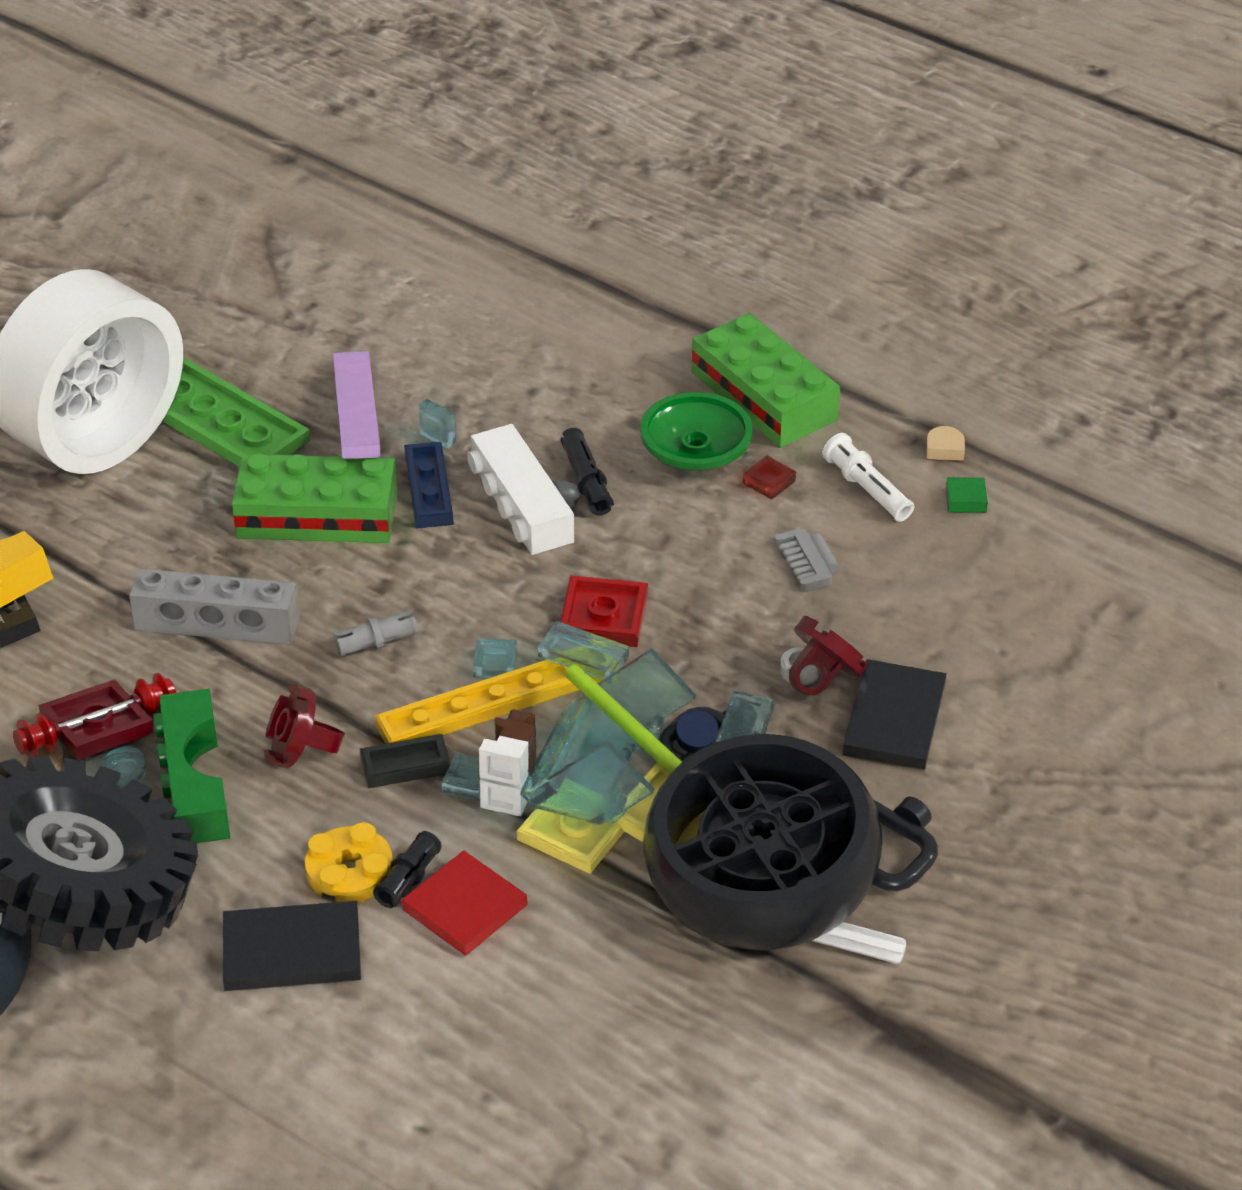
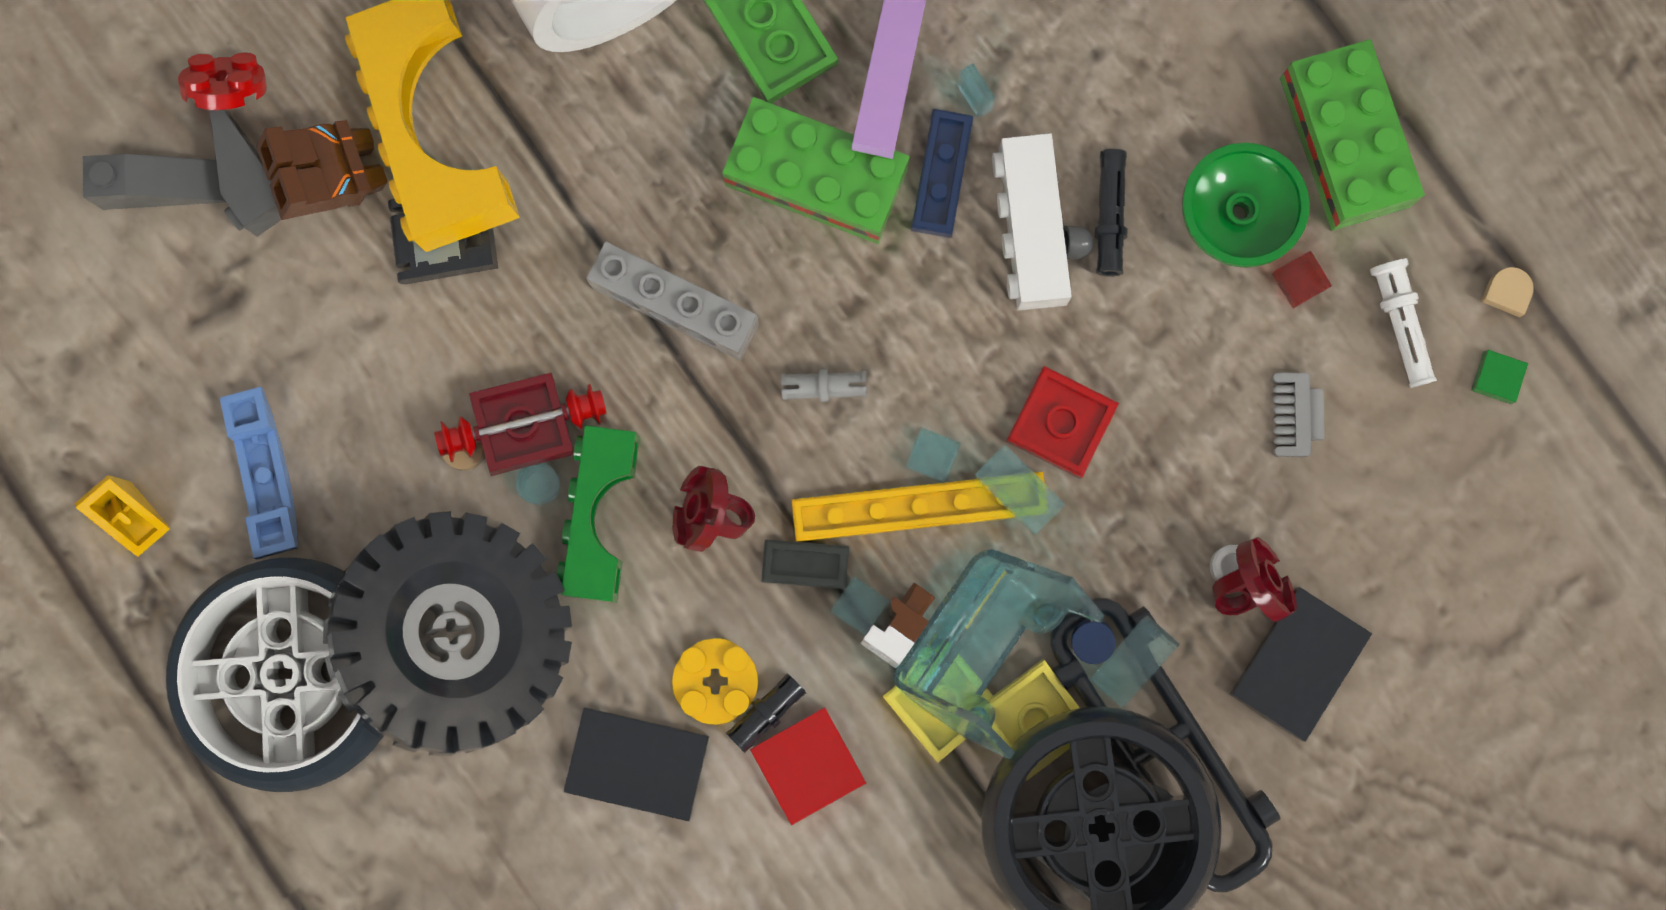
camera: 20 degrees right, 40 degrees up
lime bar [565,664,682,774] -> none

